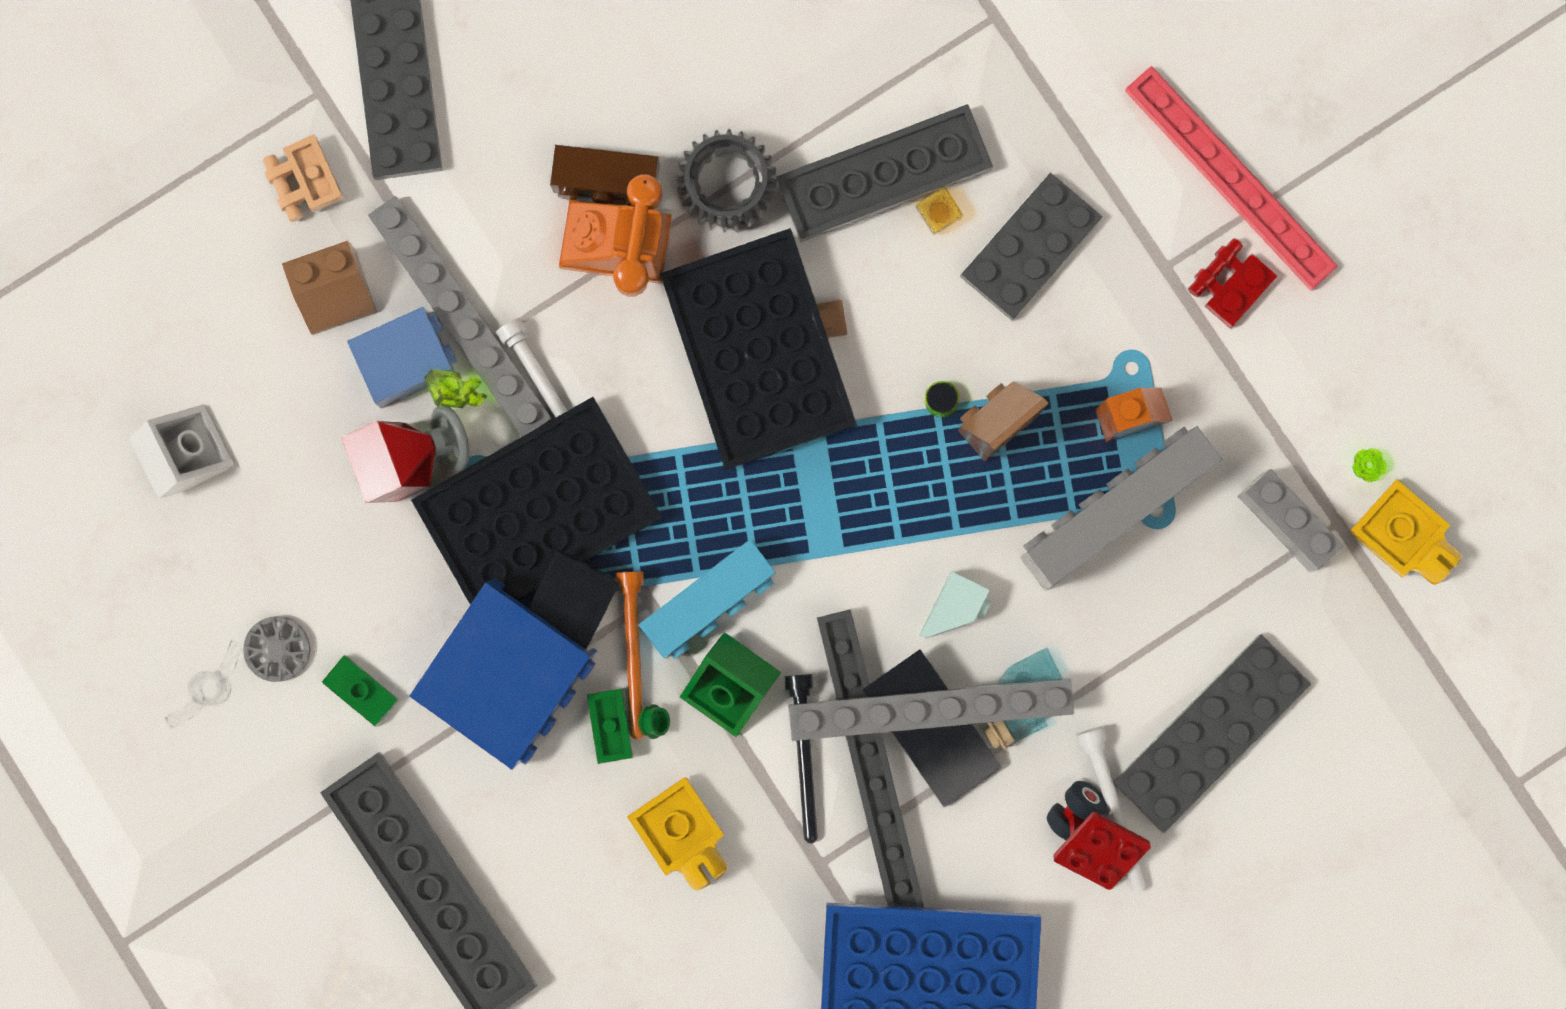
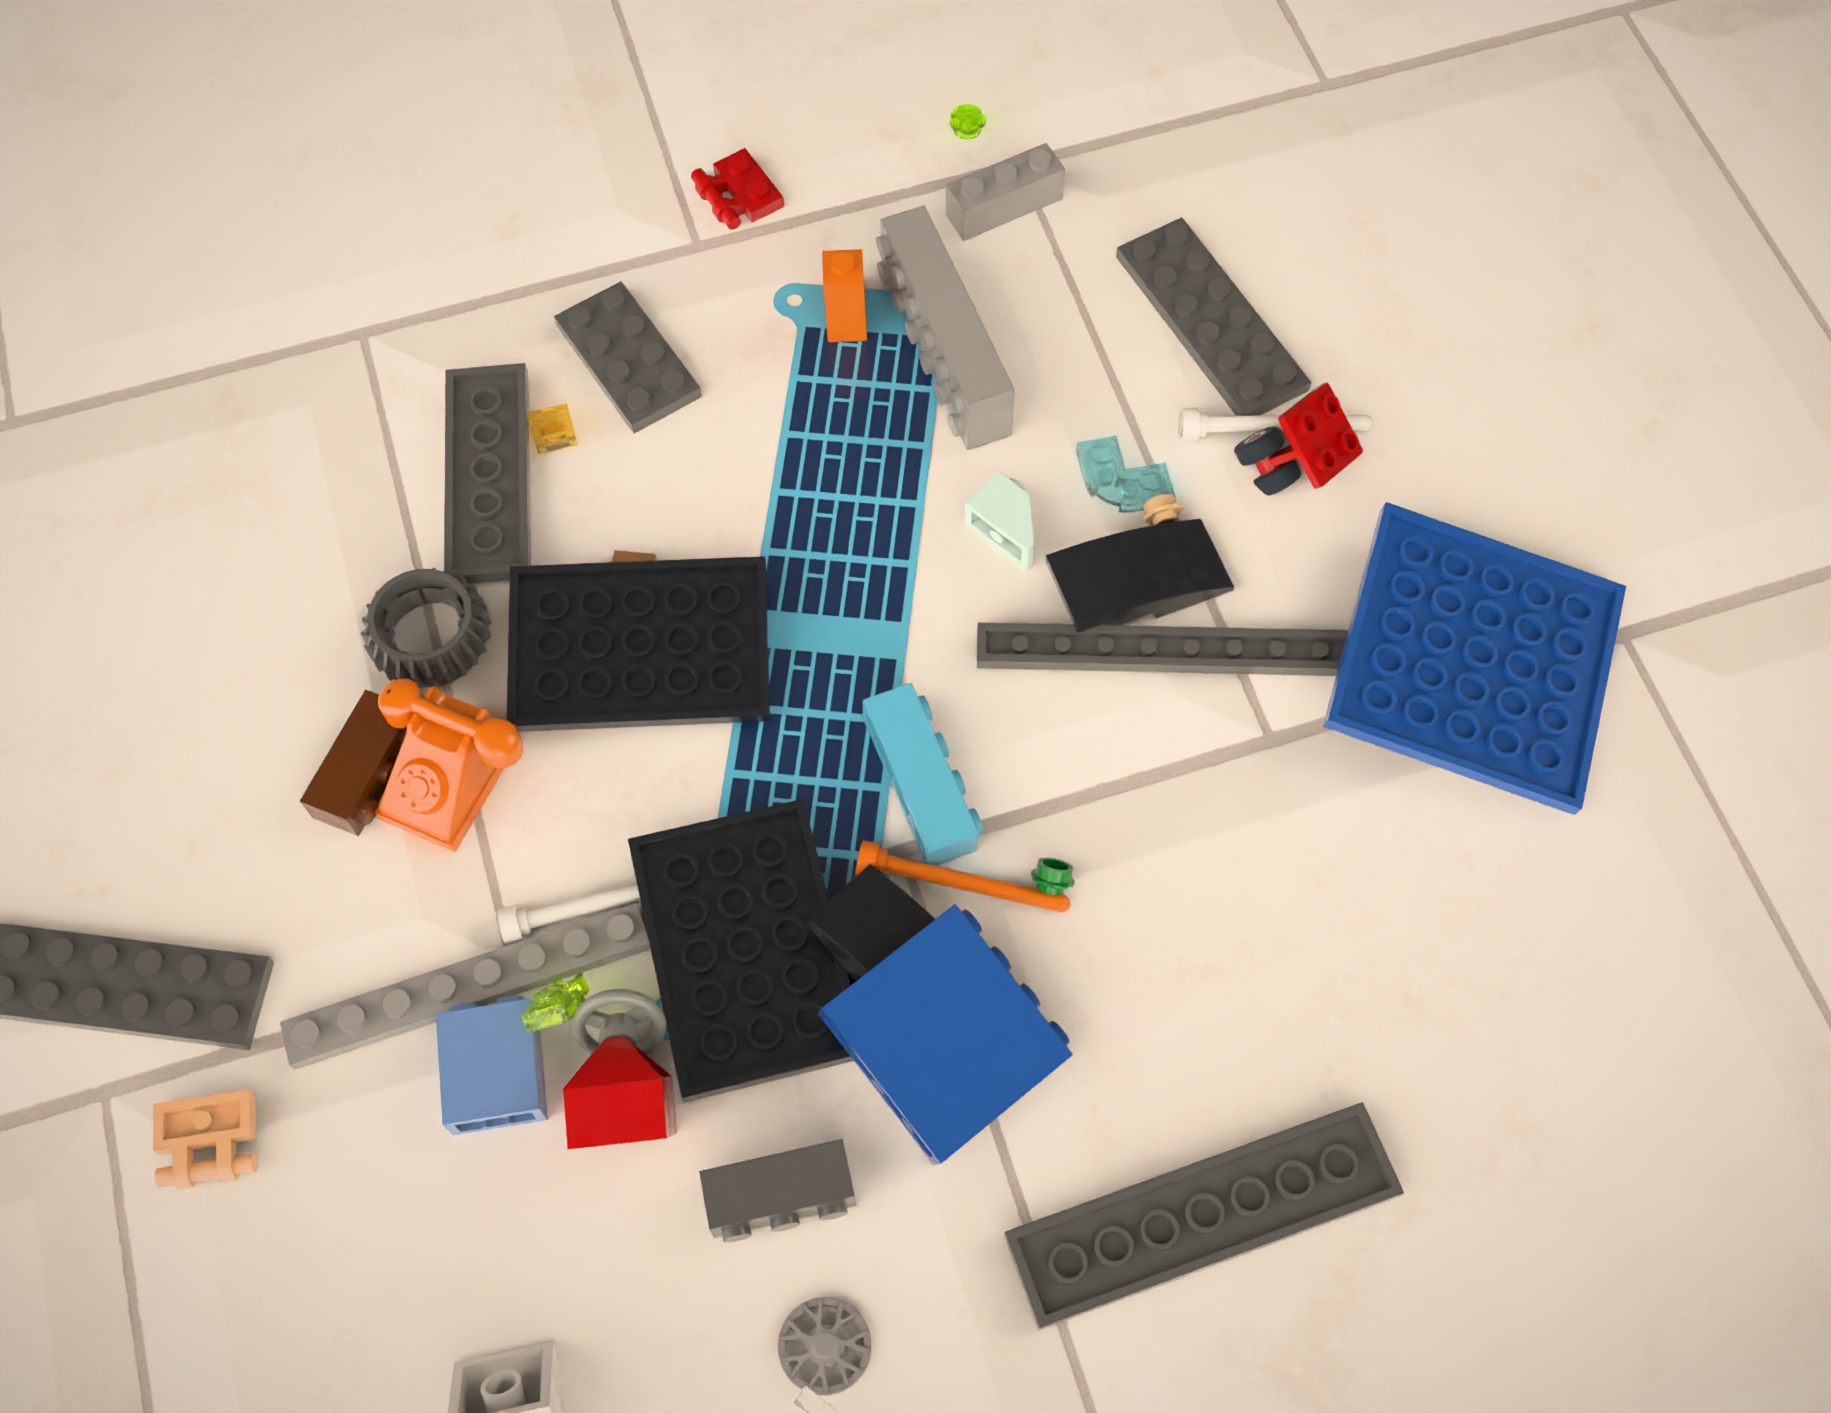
camera: 75 degrees left, 20 degrees down
medium nougat slope [282,240,377,335] -> none
green plate [322,655,399,727] -> none
green plate [587,689,633,764] -> none
yellow plate [627,777,727,891] -> none
green slope [680,632,782,737] -> none
black piece [784,674,818,844] -> none
light grey plate [788,678,1074,741] -> none
black tile [924,381,959,418] -> none
medium nougat slope [958,381,1048,461] -> none
coral tile [1125,66,1338,291] -> none
yellow plate [1349,479,1462,585] -> none
none -> dark grey brick [699,1139,856,1242]

